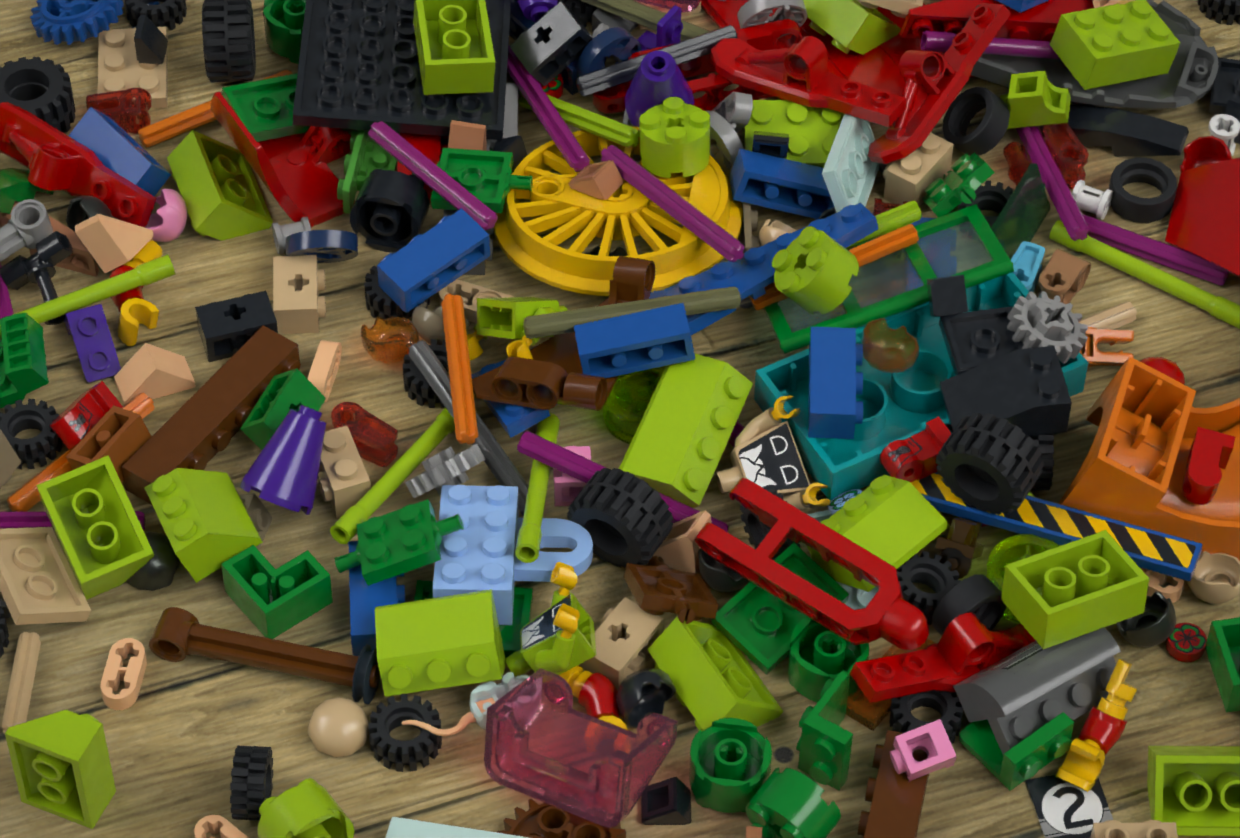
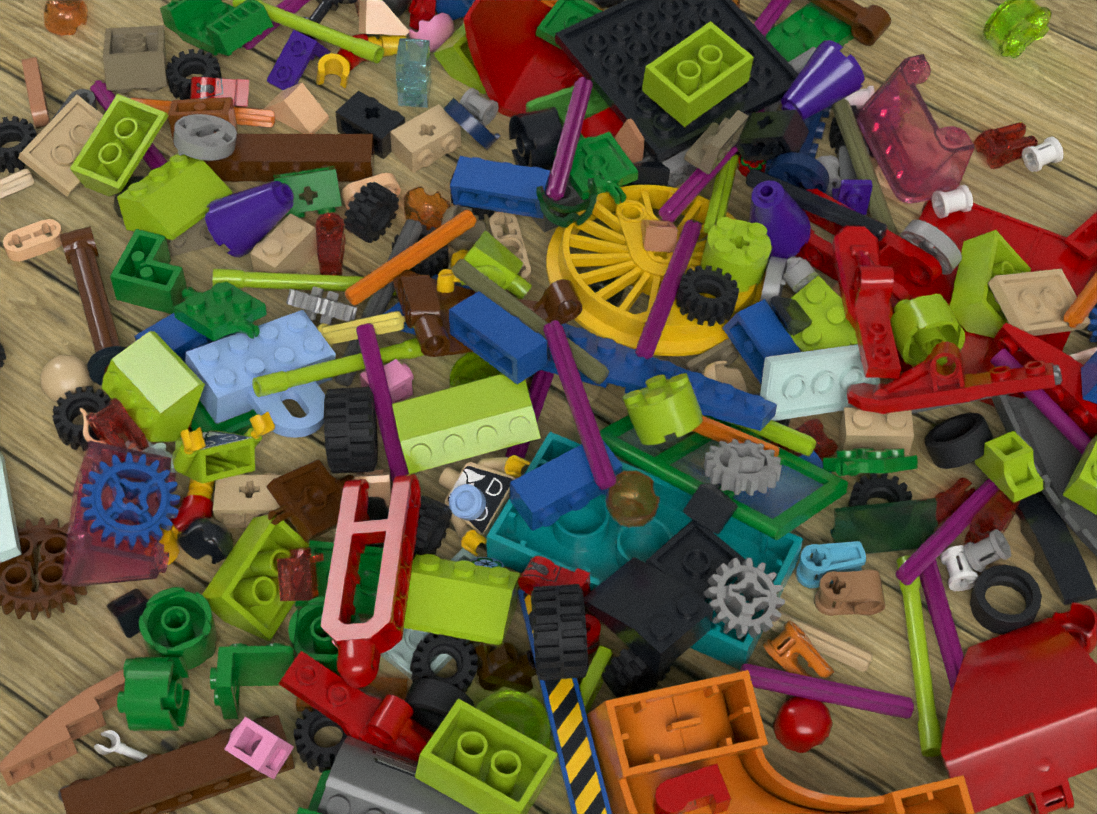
camera: 55 degrees right, 5 degrees up
none -> blue gear [80,452,180,550]
none -> clear red piece [86,398,149,463]
none -> light grey piece [173,114,237,160]
none -> clear red bracket [277,548,324,601]
none -> light yellow axle [317,311,406,347]
none -> black tyre [344,182,399,243]
none -> clear light blue brick [395,38,432,108]
none -> light blue tile [449,484,486,521]
none -> dark green helmet [536,178,598,228]
none -> magenta axle [543,320,616,490]
none -> black tyre [676,265,739,326]
none -> dark tan bracket [684,110,748,175]
none -> light grey gear [704,439,782,496]
none -> magenta axle [739,664,914,719]
none -> lime brick [890,294,965,367]
none -> light grey bush [964,529,1011,572]

